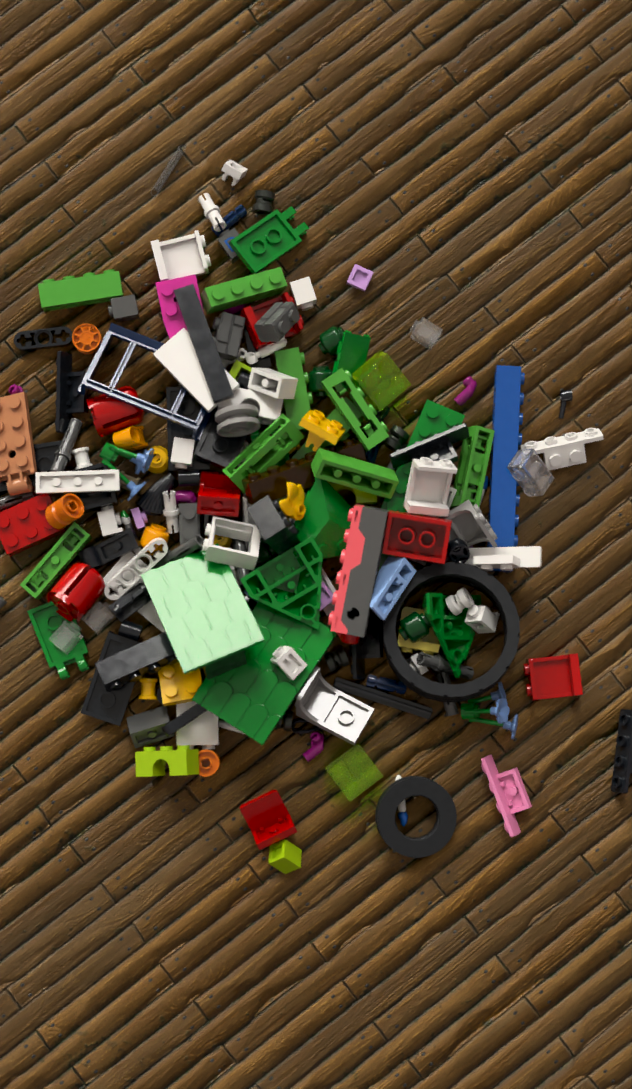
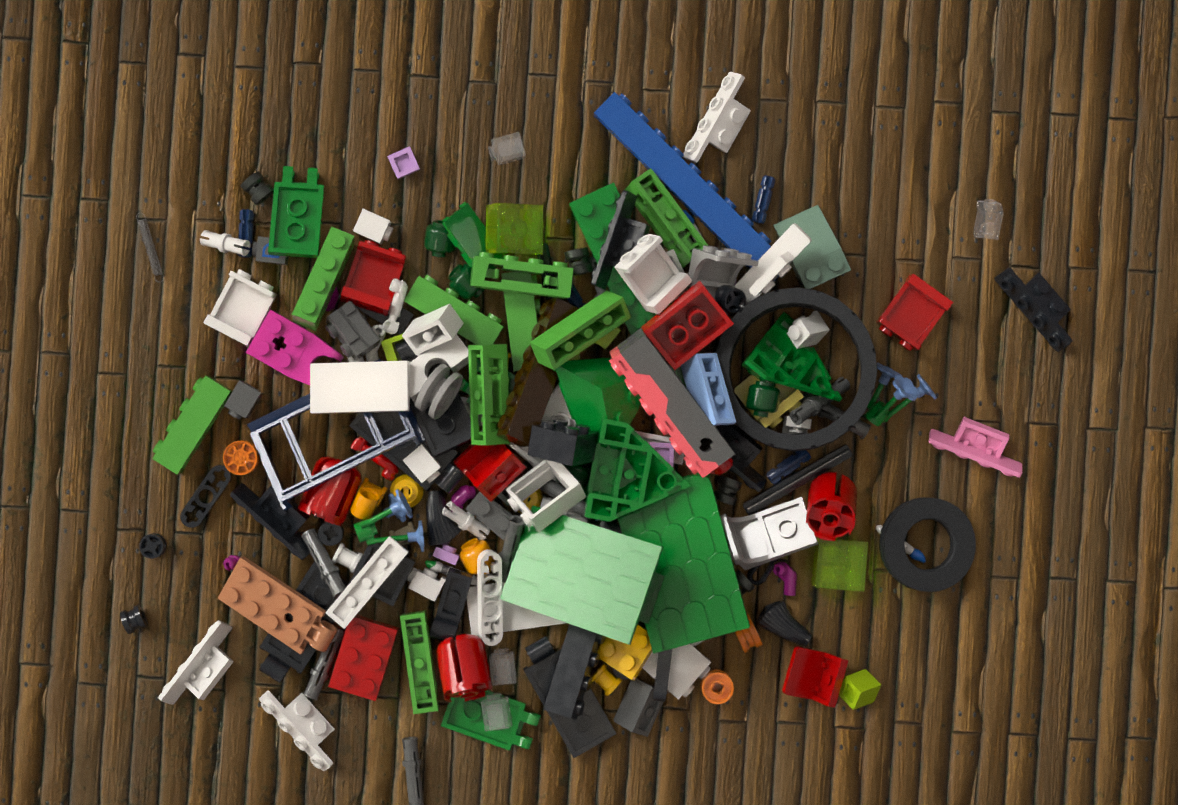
camera: 45 degrees left, 5 degrees up
orange wheel [45,493,84,529] -> none
black hinge [108,582,151,623] -> none
lime arch [135,745,199,777] -> none
black tile [173,284,234,404] -> none
white tile [221,159,248,186] -> none
dark grey brick [254,302,300,342] -> none
white bracket [270,646,307,680] -> none
yellow plate [279,482,306,521] -> none
yellow plate [299,409,346,452] -> none
white wheel [445,587,474,616] -> none
magenta arm [454,376,477,406] -> none
clear brick [507,449,554,497] -> none
black hand [559,390,573,419] -> none
none -> black wheel [318,522,344,546]
none -> red arm [350,437,398,481]
none -> orange wheel [735,614,763,653]
none -> dark blue axle [752,175,775,224]
none -> black piece [757,600,812,647]
none -> sand green slope [773,205,851,289]
none -> red cylinder [806,472,857,541]

